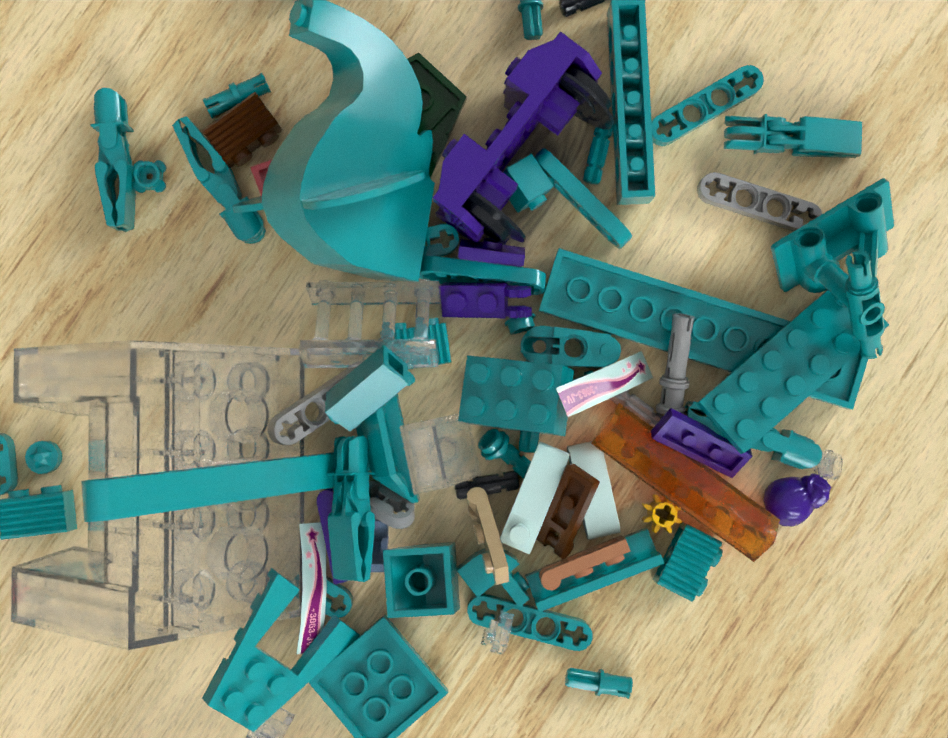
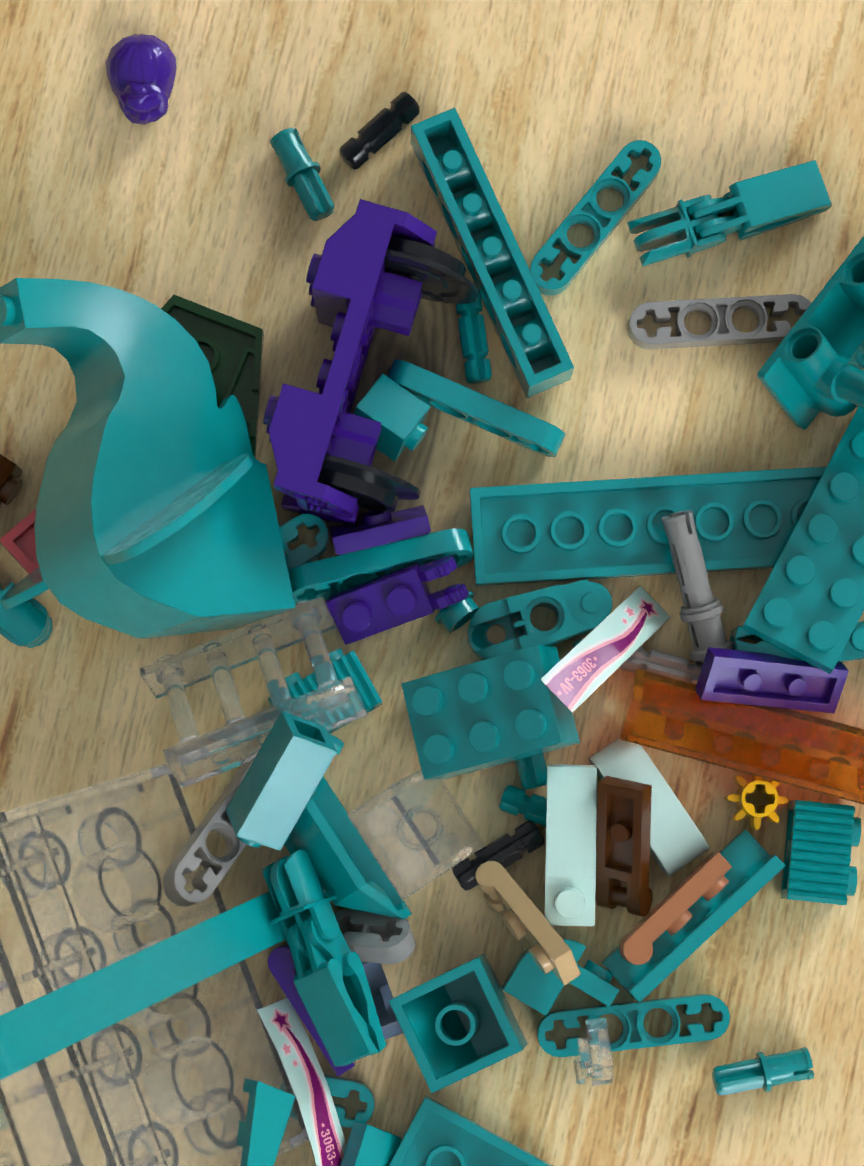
camera: 20 degrees left, 5 degrees down
teal plate [478,429,509,460] -> none

